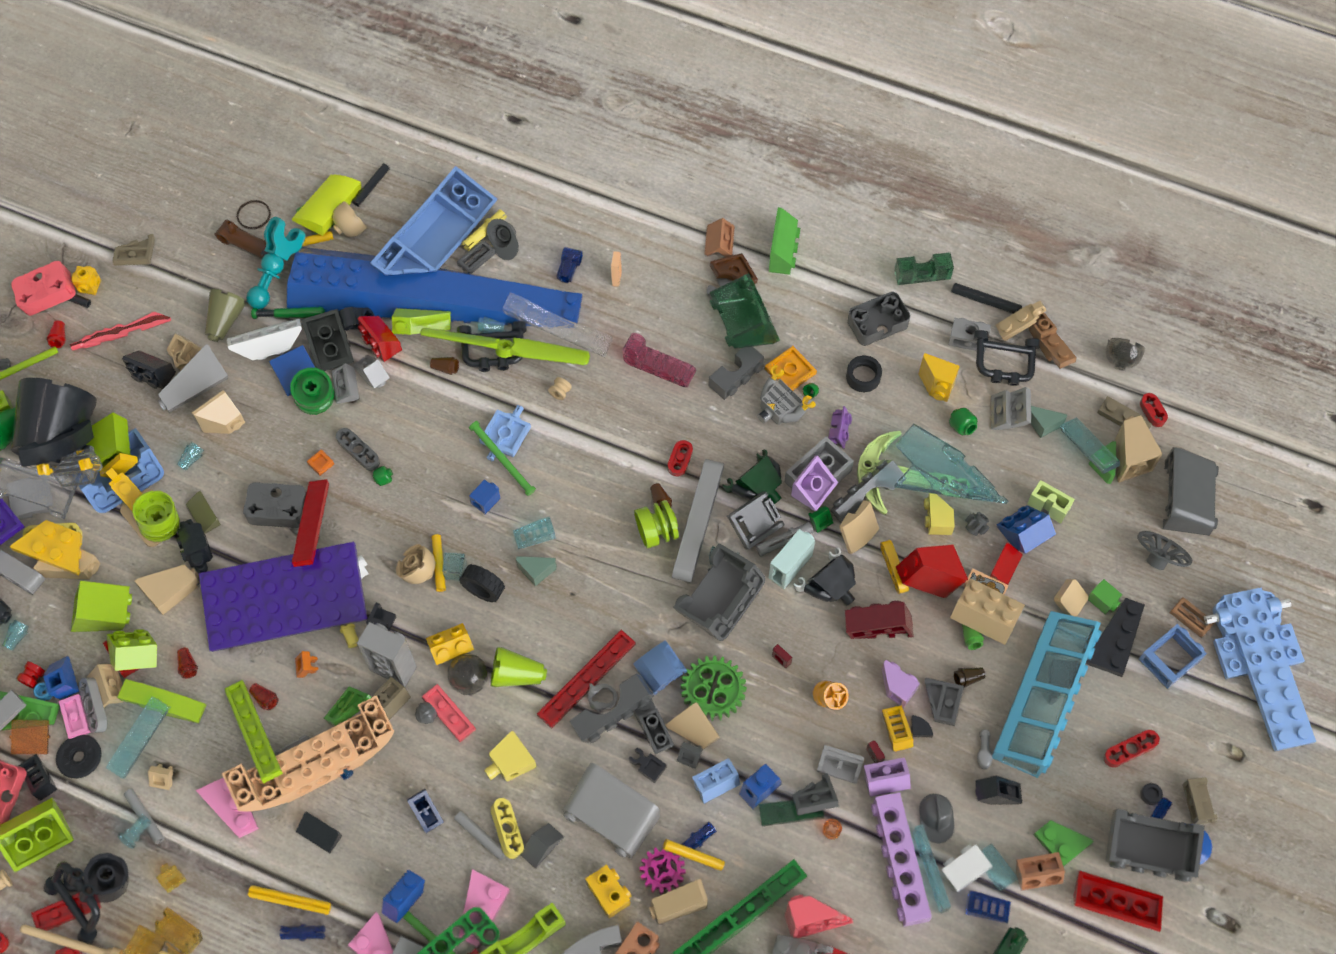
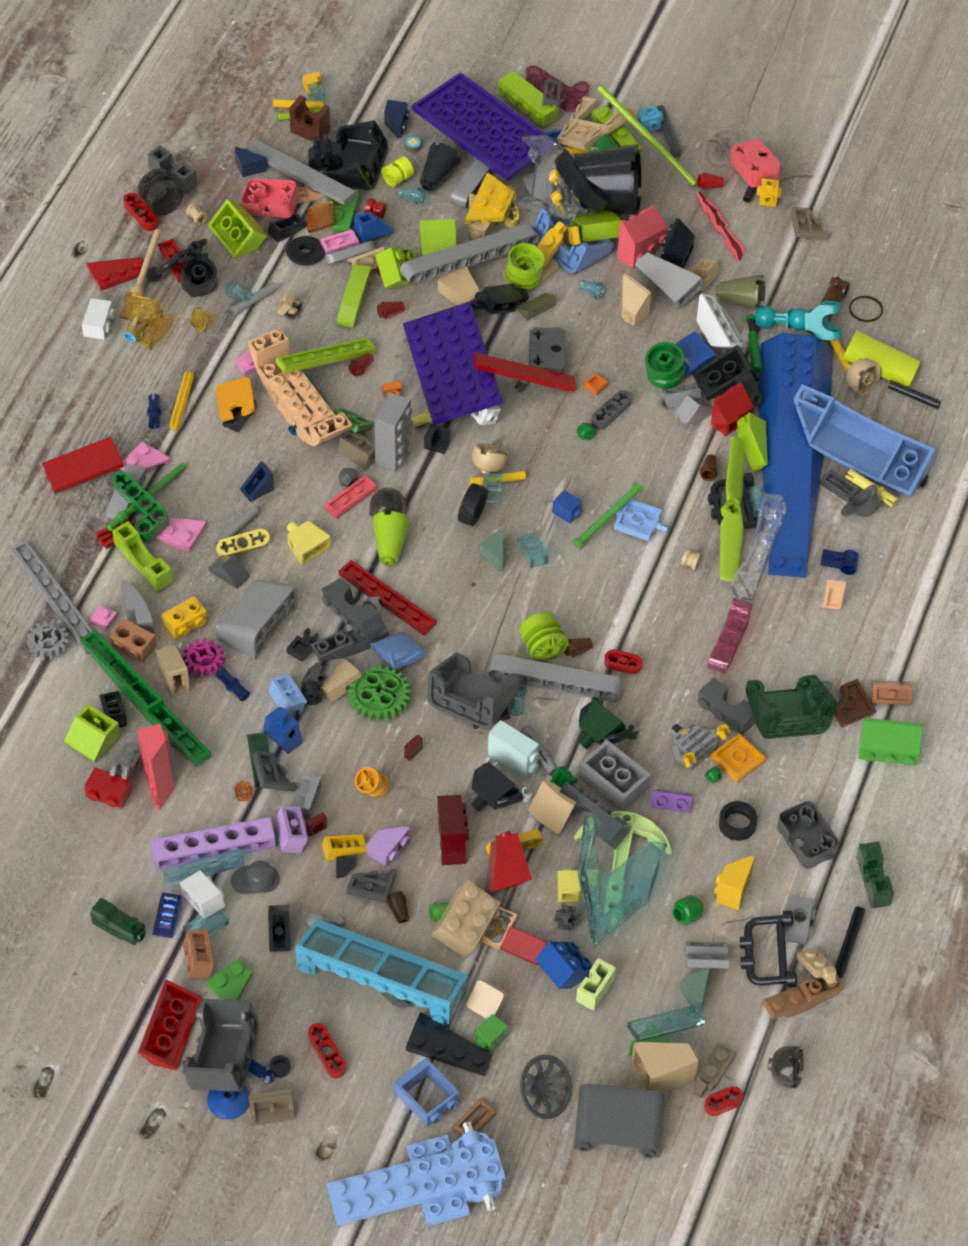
camera: 85 degrees right, 10 degrees down
clear light blue tile [106,696,171,778] -> none
blue brick [382,870,425,923] -> none
yellow brick [426,623,474,665] -> none
yellow piece [663,839,725,871] -> none
container [727,491,785,550] -> none
lavender slope [791,455,838,511] -> none
none -> light orange piece [216,377,255,421]
none -> black wheel [301,681,322,705]
none -> light grey beam [400,223,540,284]
none -> coral wedge [617,205,668,268]

